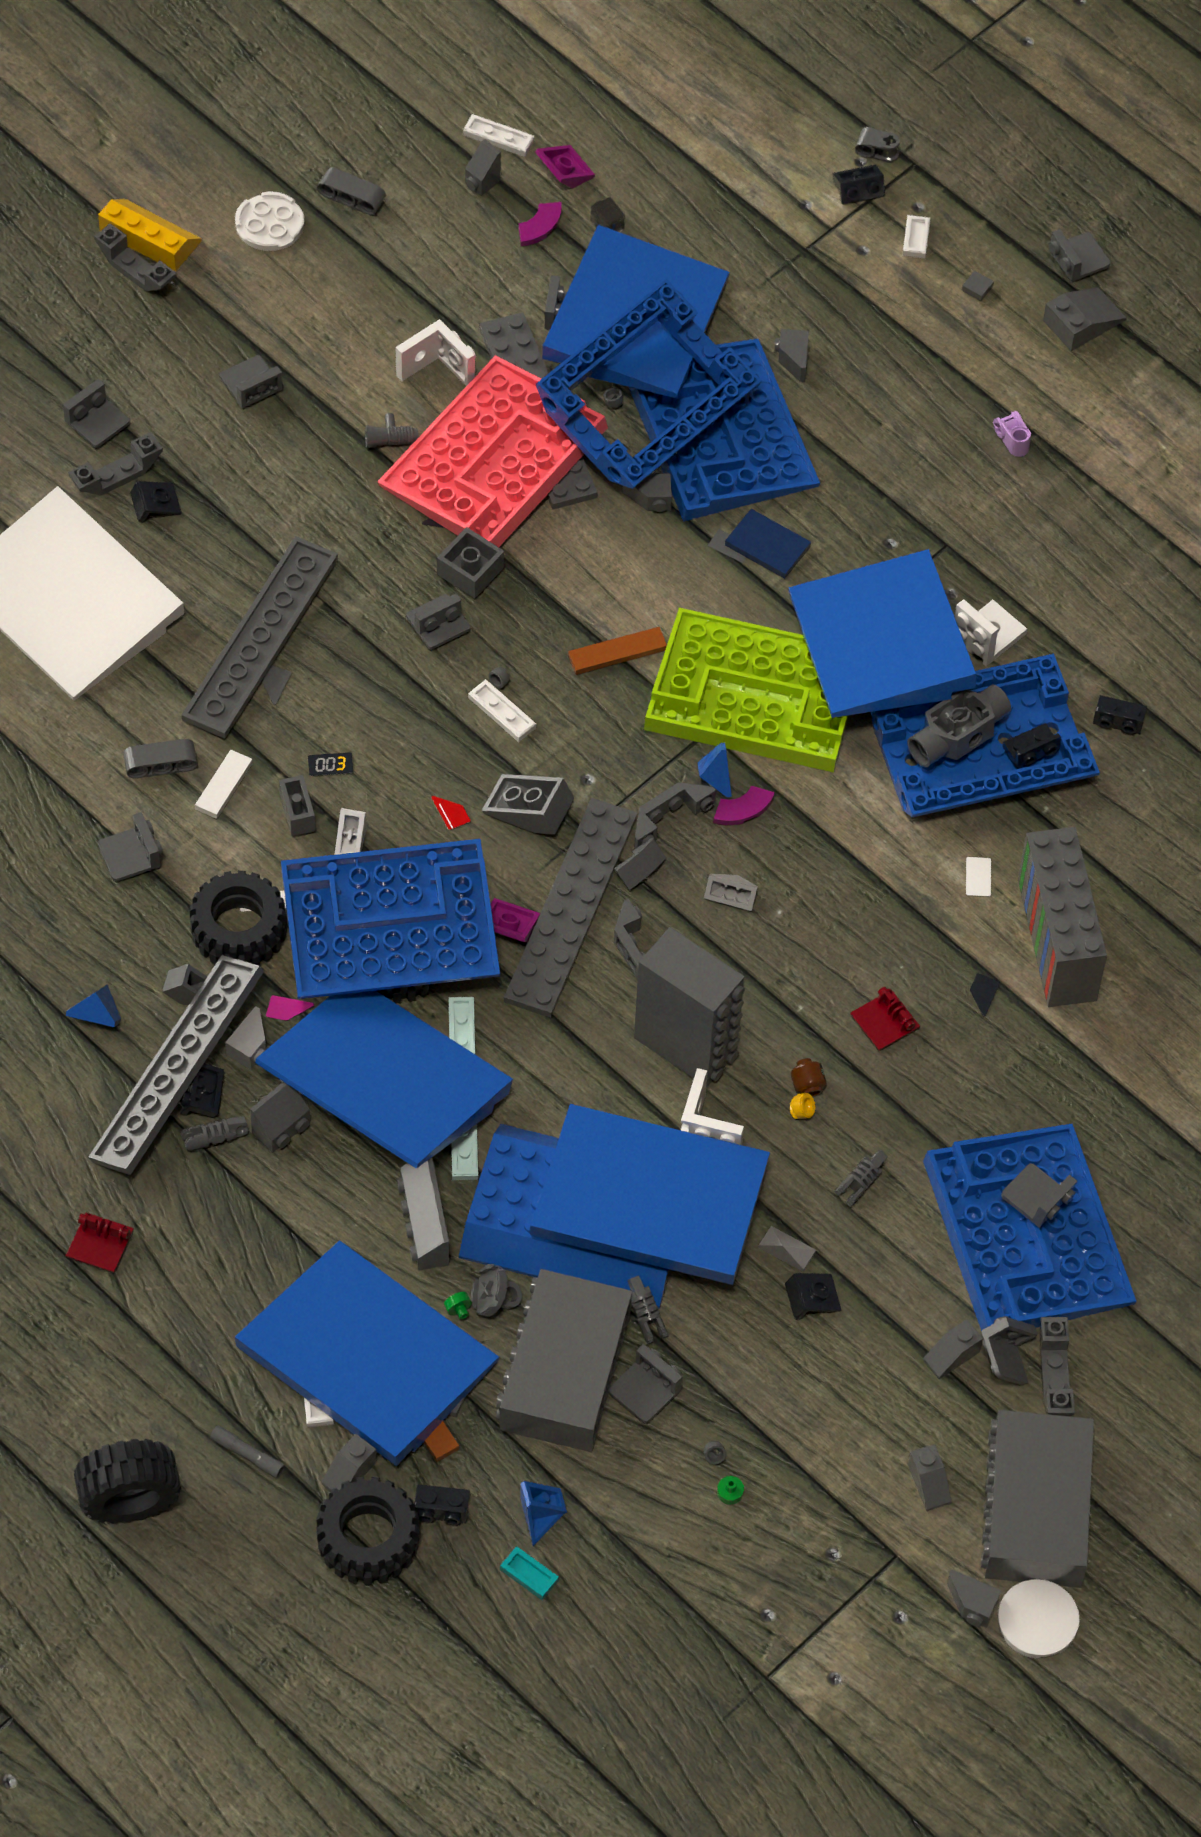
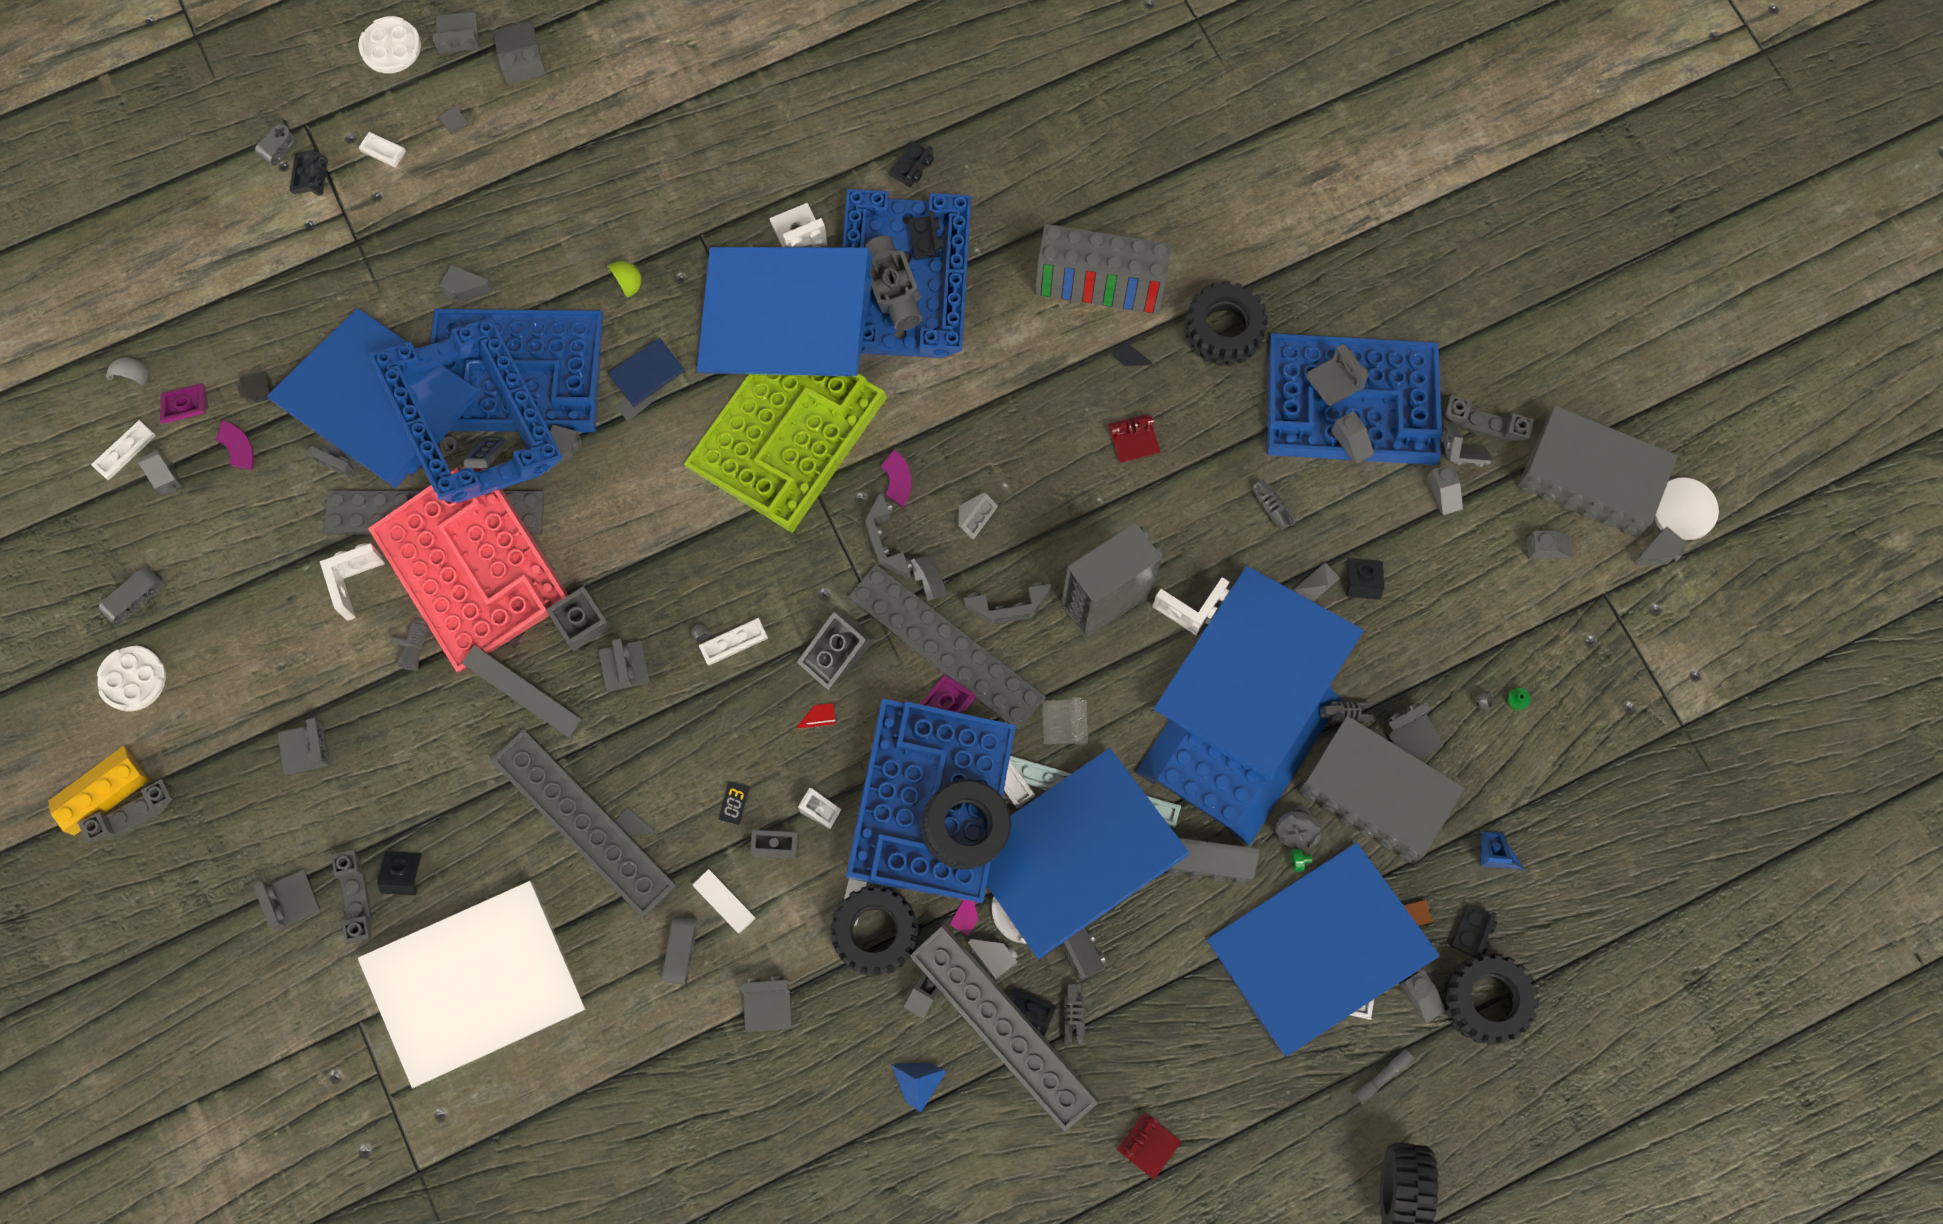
camera: 70 degrees left, 15 degrees up
teal tile [500,1546,559,1601] -> none
dark orange tile [568,627,667,675] -> none
blue slope [697,743,732,797] -> none
reddish brown head [790,1058,827,1097] -> none
yellow tile [790,1093,815,1119] -> none
white sticker [966,857,991,896] -> none
lavender piece [993,411,1031,457] -> none
none -> light grey helmet [106,357,148,386]
none -> white tile [359,16,421,73]
none -> dark grey tile [462,645,583,738]
none -> dark grey tile [464,438,507,468]
none -> lime helmet [607,261,642,297]
none -> black tyre [921,779,1011,870]
none -> white tile [1004,760,1036,809]
none -> clear hinge [1042,697,1088,744]
none -> black tyre [1185,281,1268,366]
none -> dark grey slope [1331,411,1374,465]

